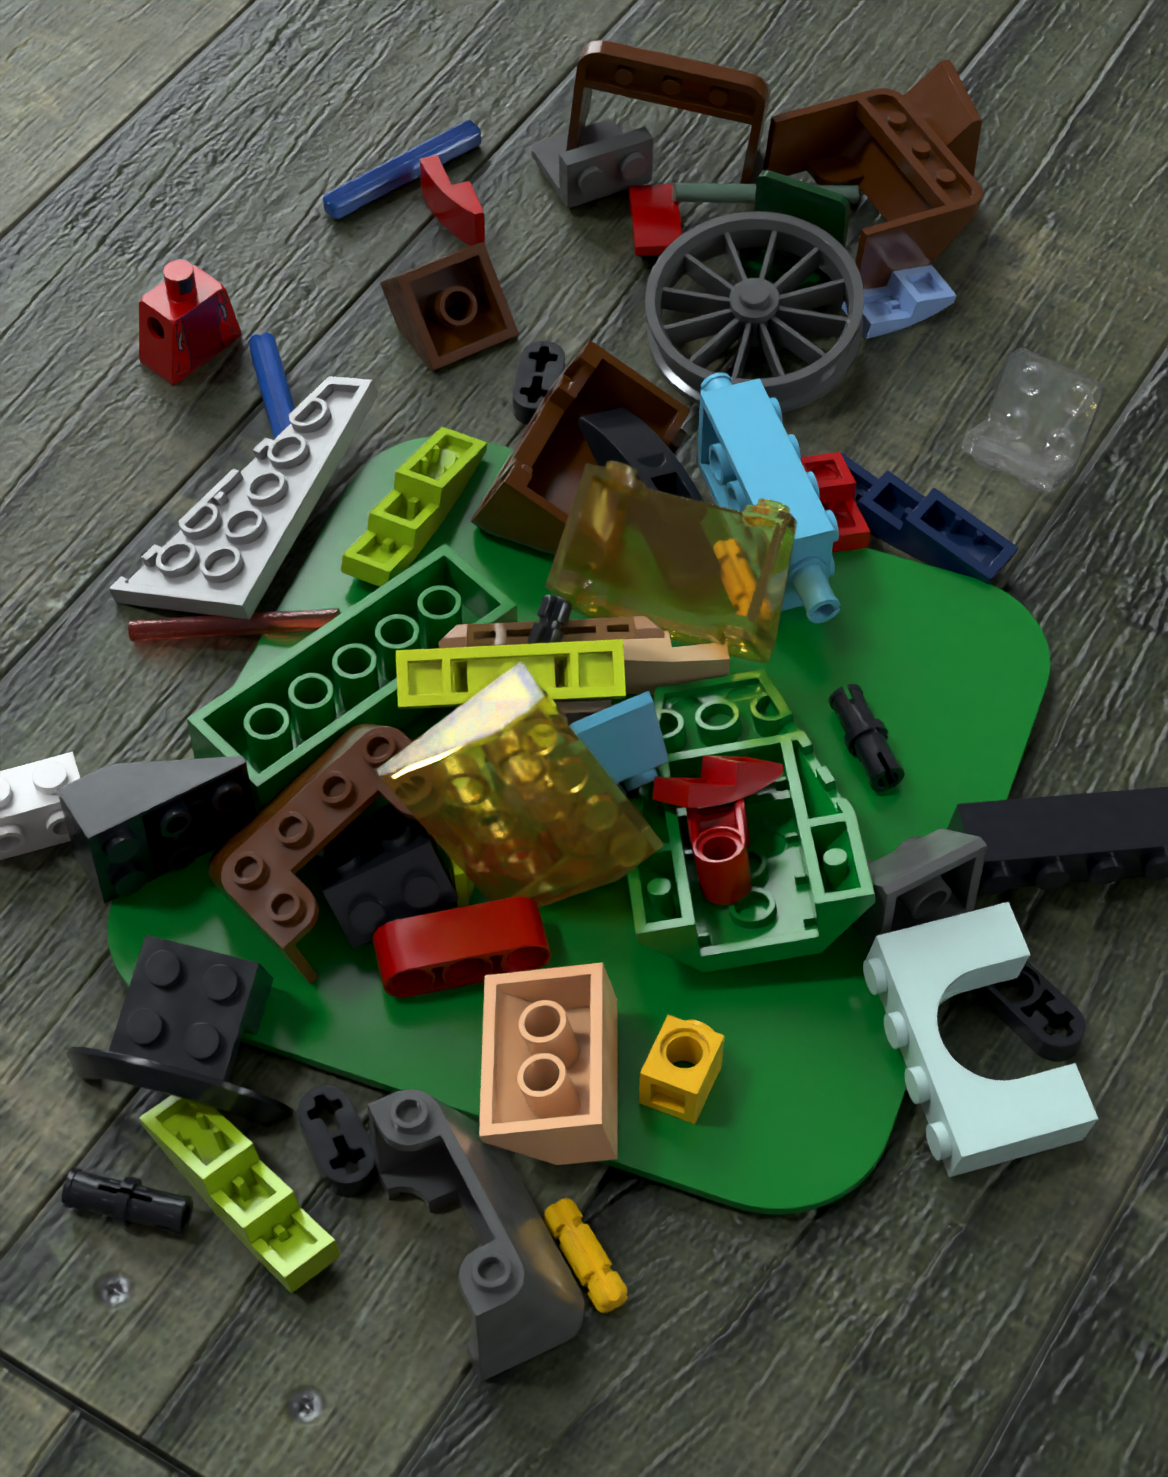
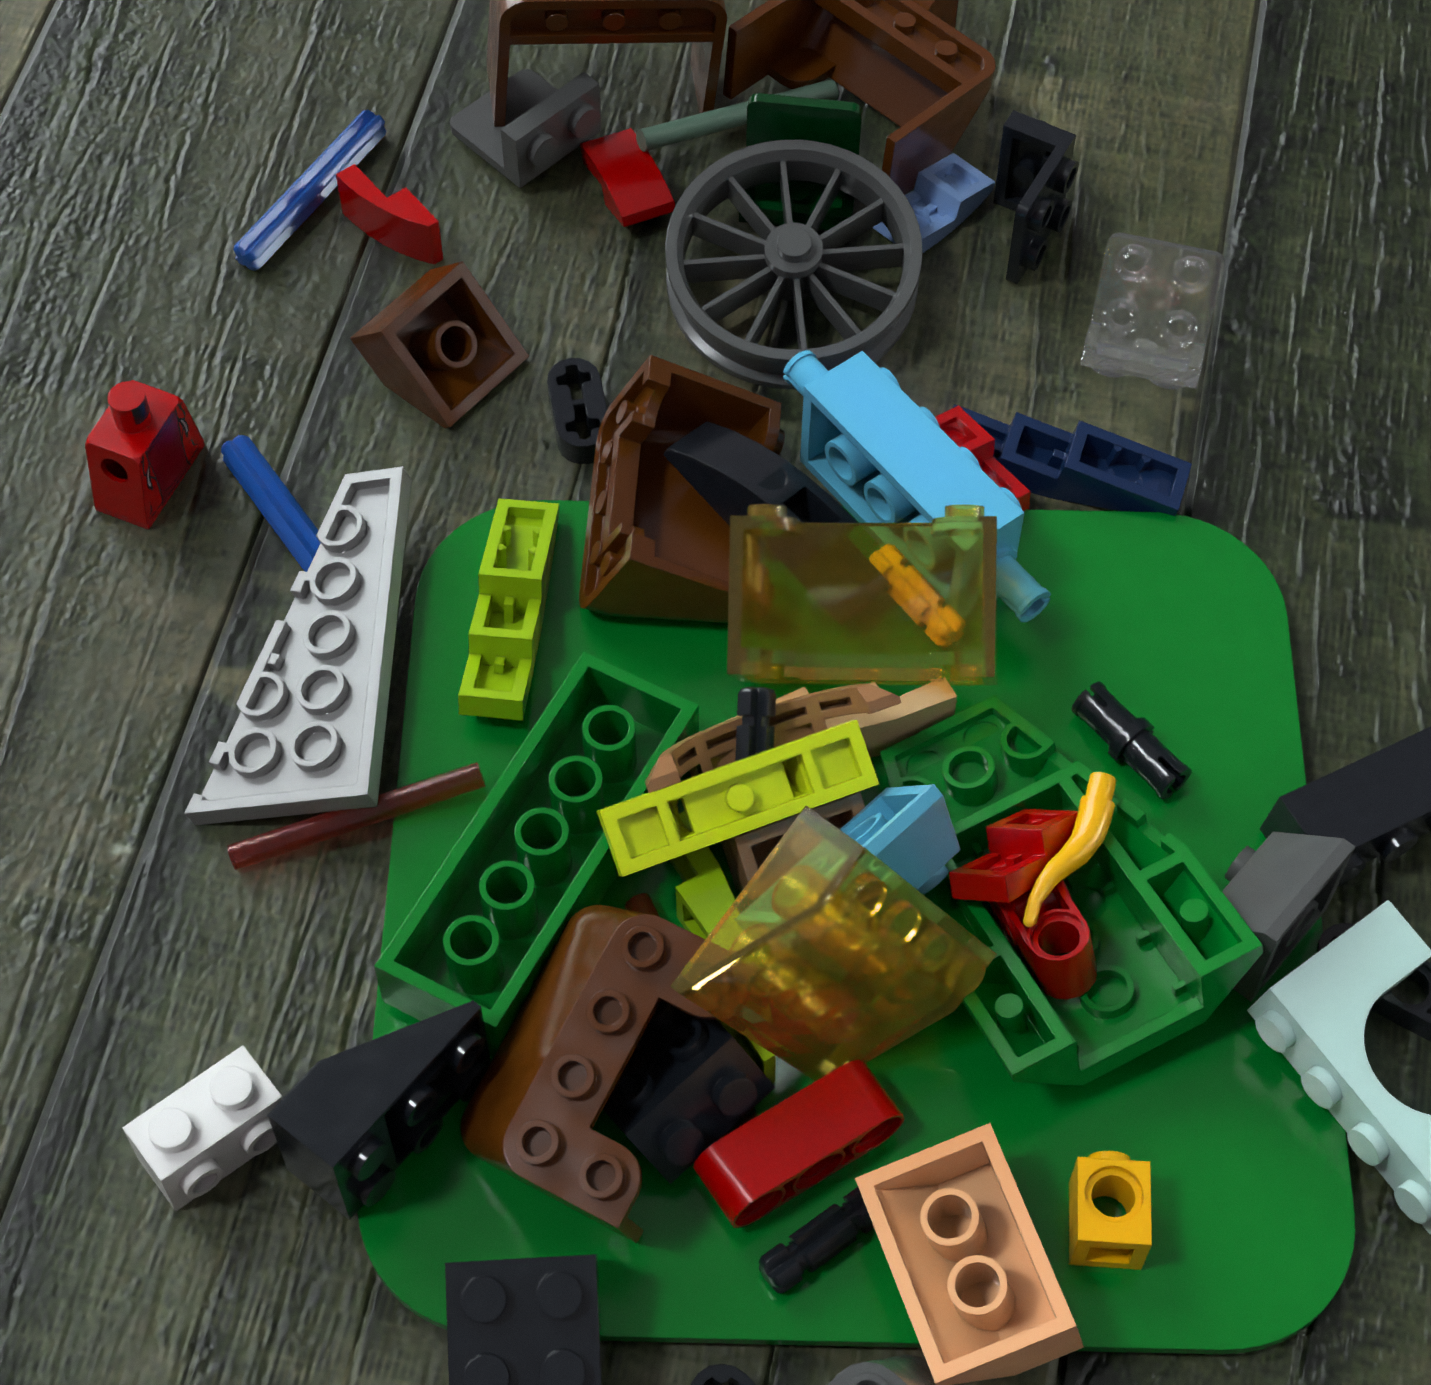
camera: 20 degrees left, 5 degrees up
none -> black axle [758,1187,874,1294]
none -> black bracket [993,110,1079,284]
none -> yellow animal [1023,772,1117,928]

